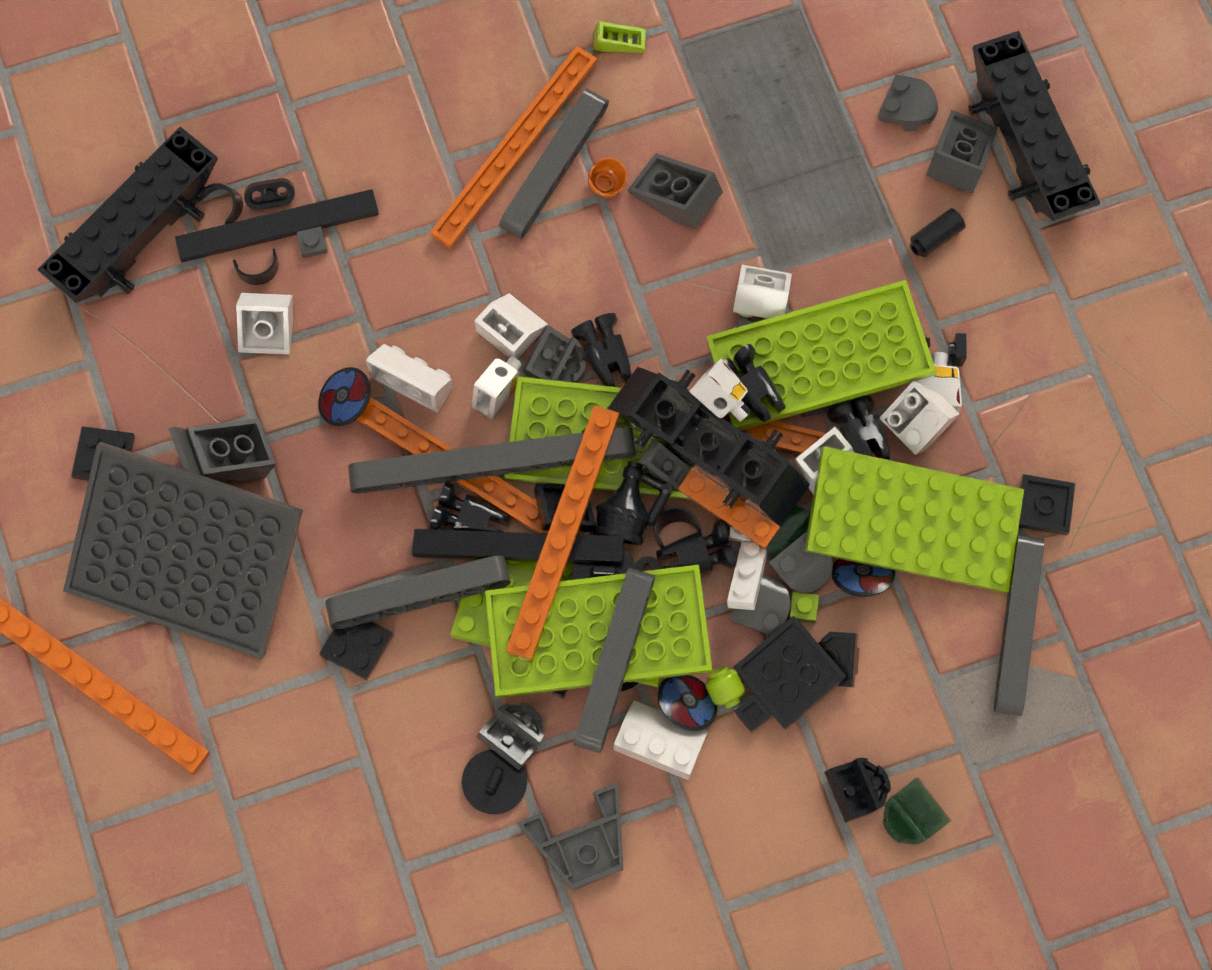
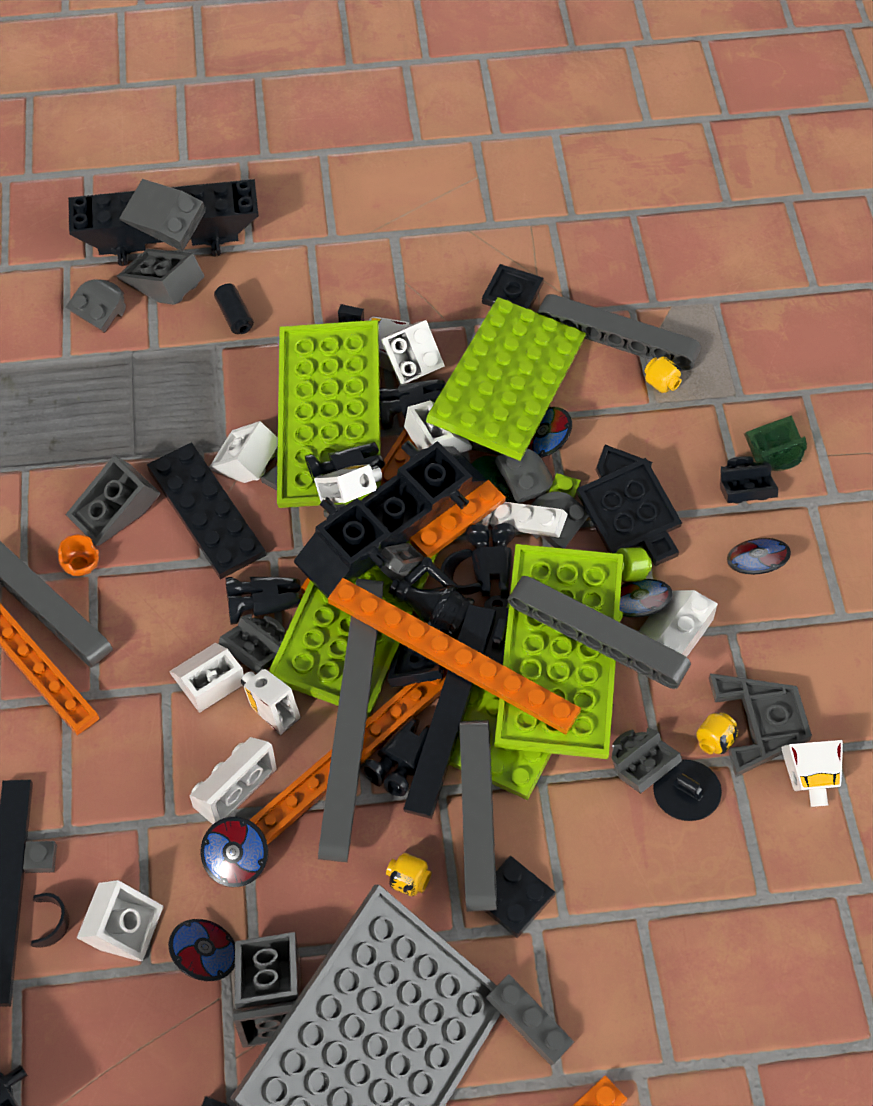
camera: 75 degrees left, 15 degrees down
none -> dark grey slope [119,179,205,252]
none -> black plate [147,442,266,580]
none -> shield [168,919,235,982]
none -> yellow head [386,853,431,897]
none -> dark grey plate [486,974,574,1066]
none -> yellow head [644,356,682,393]
none -> yellow head [696,713,738,754]
none -> shield [727,538,791,575]
none -> white torso [782,740,843,807]

